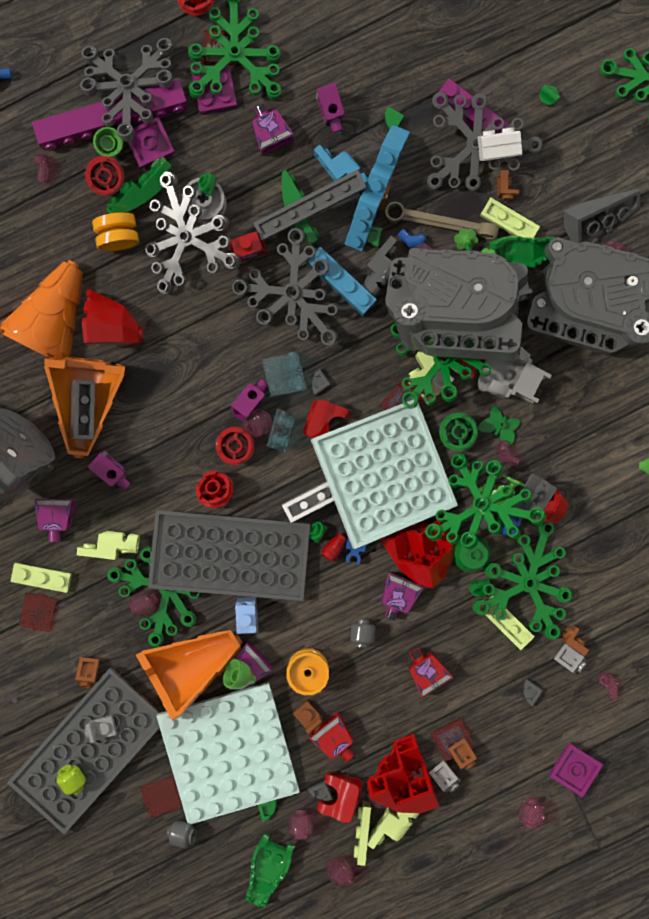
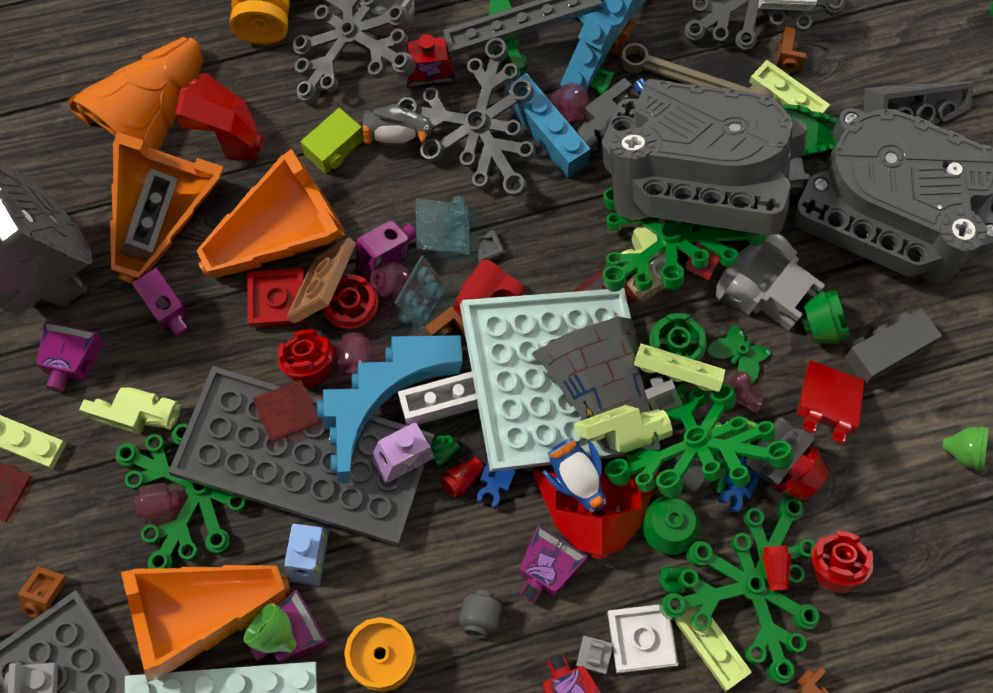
camera: 15 degrees right, 20 degrees down
none -> orange cone [197,149,345,278]
none -> red plate [248,268,306,328]
none -> clear red piece [253,380,319,442]
none -> medium nougat tile [287,237,356,324]
none -> lime brick [300,108,364,174]
none -> dark azure arch [317,336,462,483]
none -> clear pink head [335,333,374,377]
none -> dark grey animal [363,104,433,146]
none -> lavender torso [371,422,434,484]
none -> dark orange bracket [425,307,466,339]
none -> dark grey wedge [532,317,652,451]
none -> animal [543,438,606,513]
none -> clear pink head [550,82,589,122]
none -> yellowish green plate [573,405,673,453]
none -> light grey tile [576,636,613,675]
none -> white tile [607,604,678,674]
none -> yellowish green plate [634,343,725,392]
none -> light grey tile [644,376,683,412]
none -> red cone [761,546,792,590]
none -> red tile [796,360,865,444]
none -> green cone [802,289,851,344]
none -> red cone [811,531,873,593]
none -> dark grey brick [845,308,942,385]

